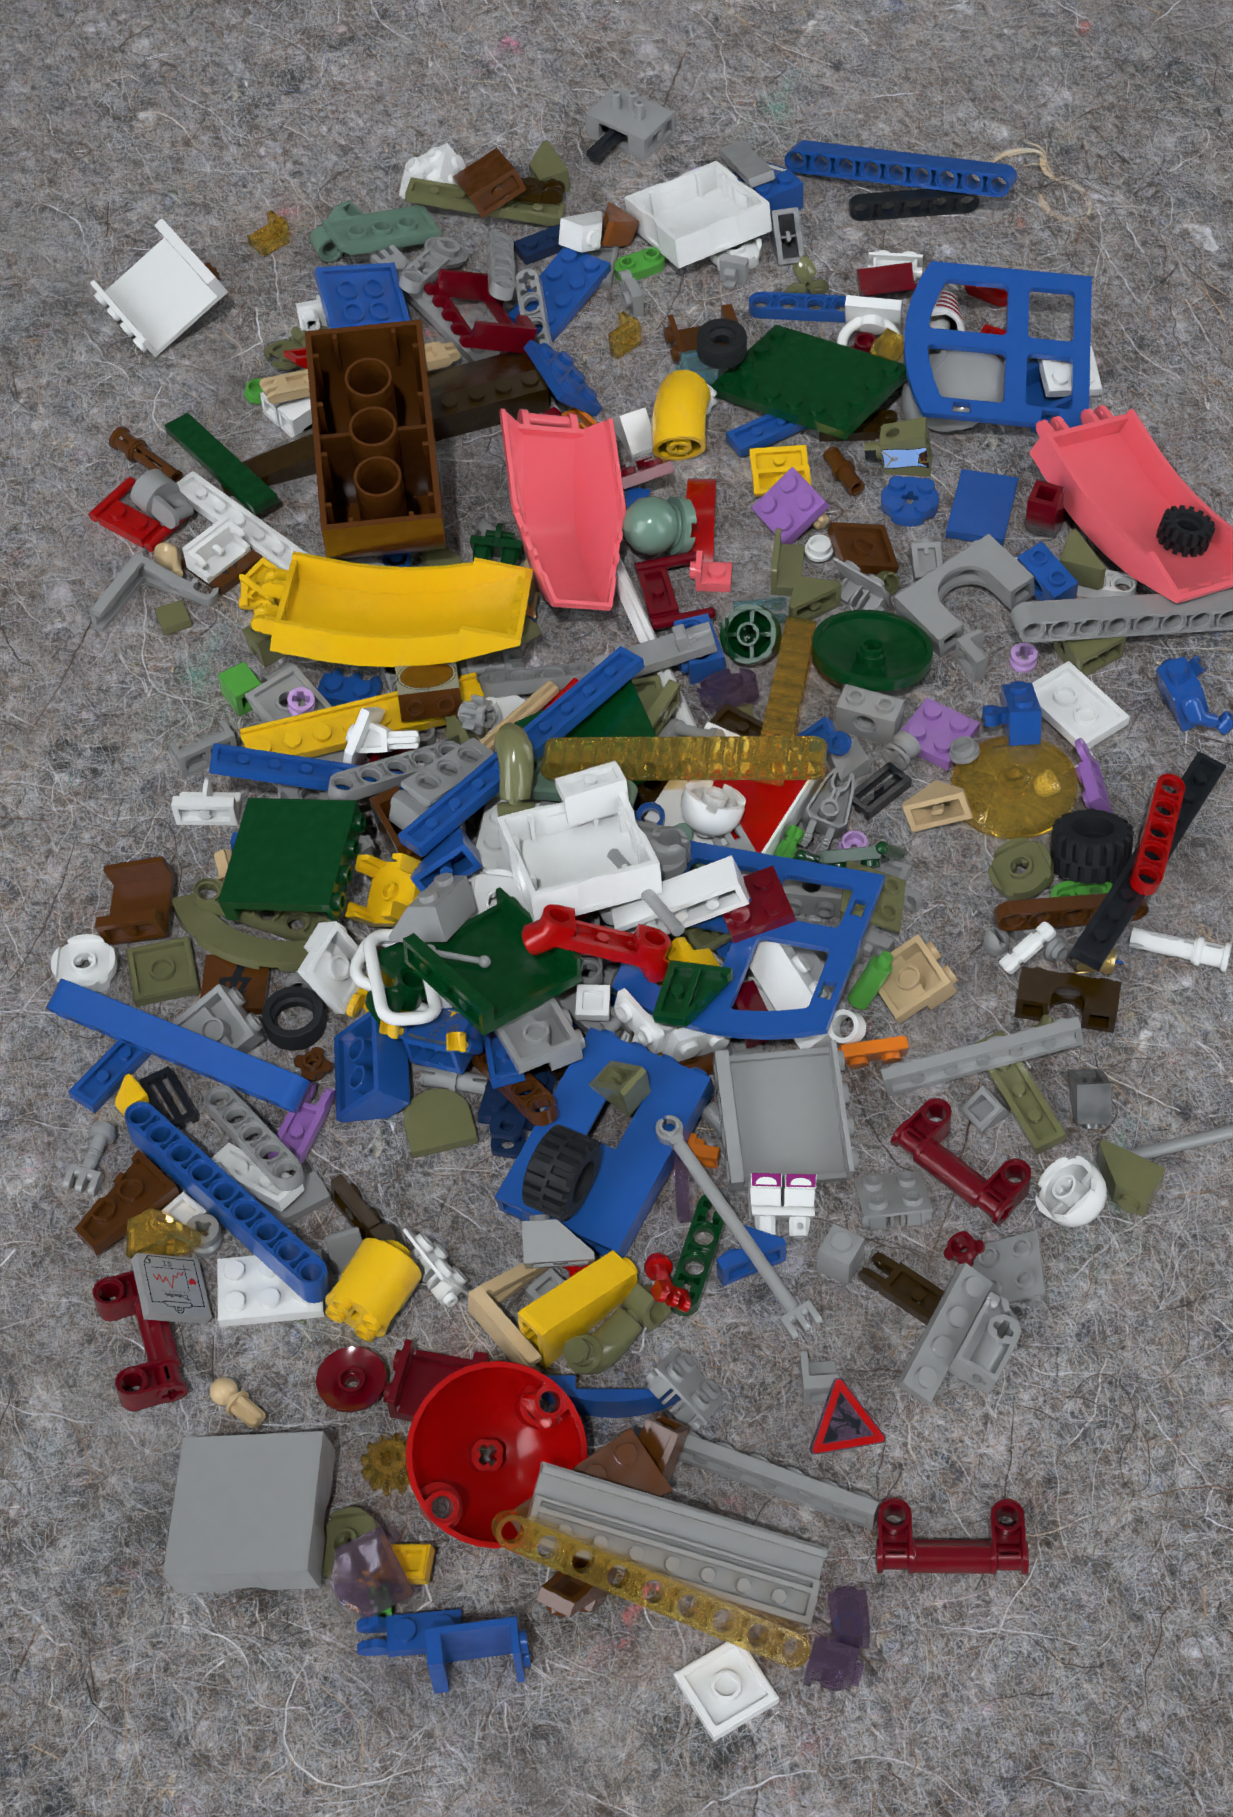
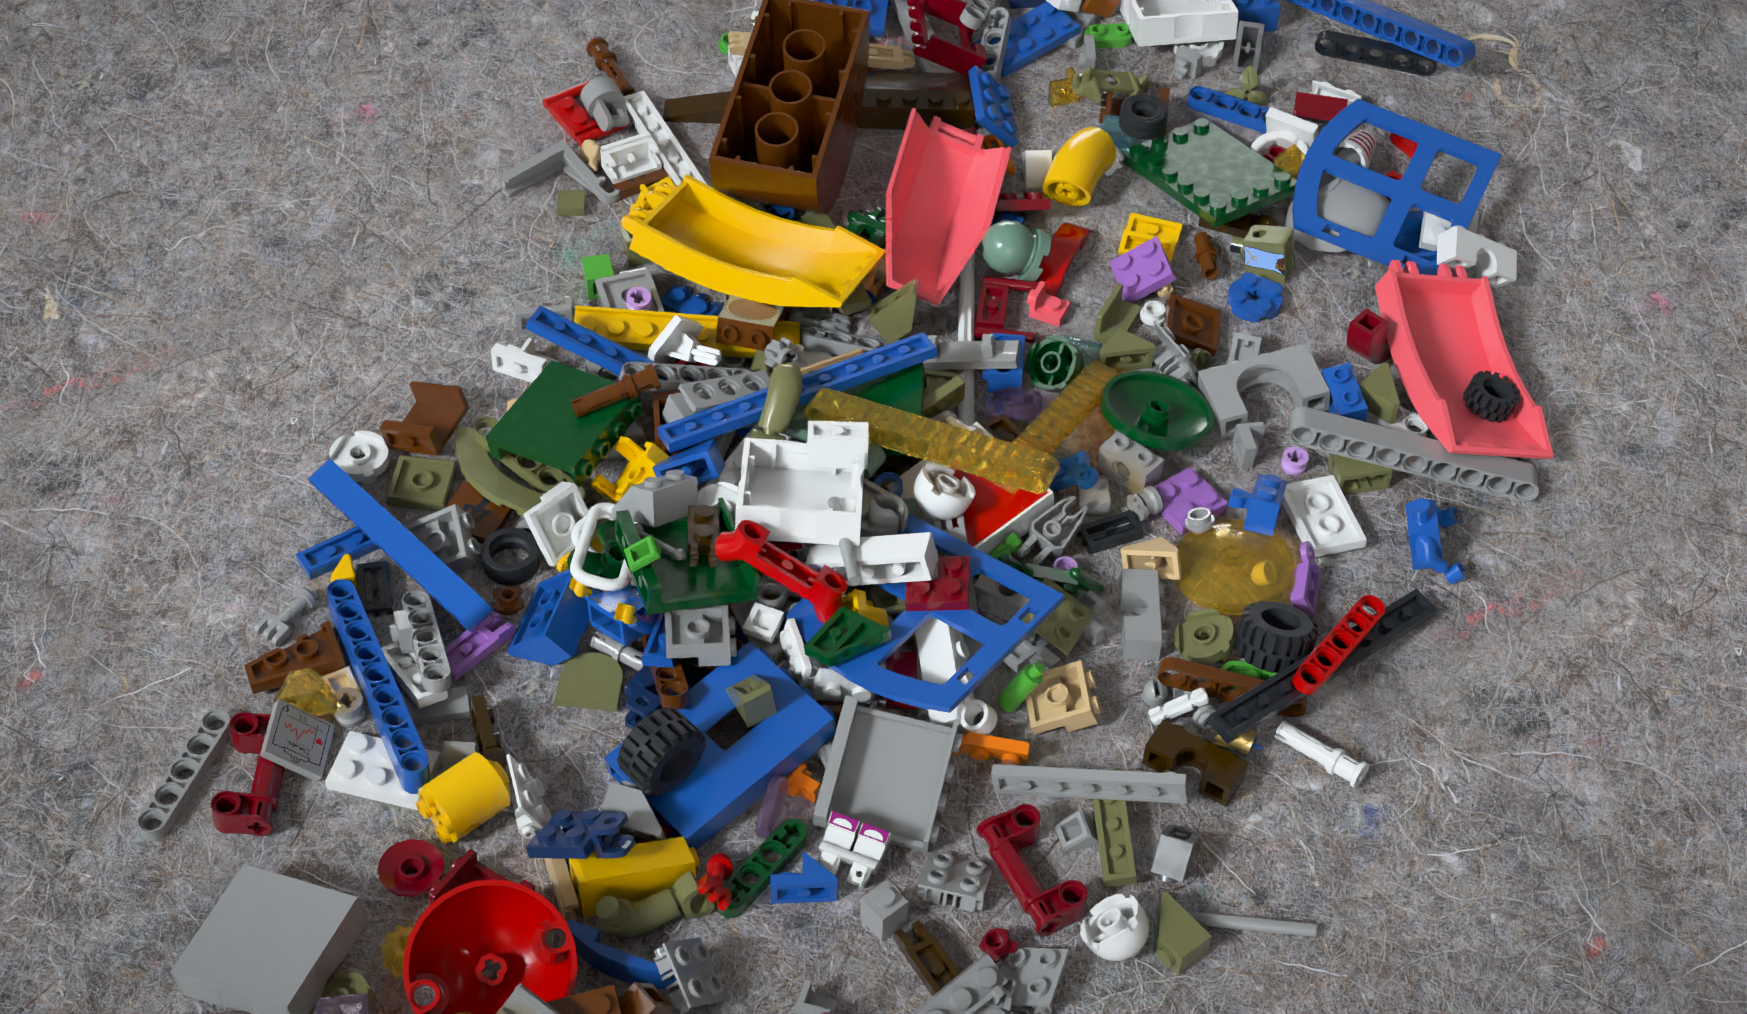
camera: 15 degrees right, 5 degrees down
dark green tile [164,412,279,515] -> none
tan axle [209,1377,266,1429] -> none
light grey hinge [655,1115,823,1341] -> none
blue plate [726,414,807,458] -> none
blue tile [945,469,1019,546] -> none
none -> light grey beam [137,709,231,841]
none -> light grey plate [389,609,414,655]
none -> dark blue plate [526,809,636,859]
none -> reddish brown pin [570,363,661,418]
none -> bright green slope [624,535,662,573]
none -> dark brown hinge [687,505,719,567]
none -> olive slope [869,278,919,344]
none -> olive piece [1072,67,1153,104]
none -> light grey arch [1118,568,1167,660]
none -> white arch [1437,226,1517,288]

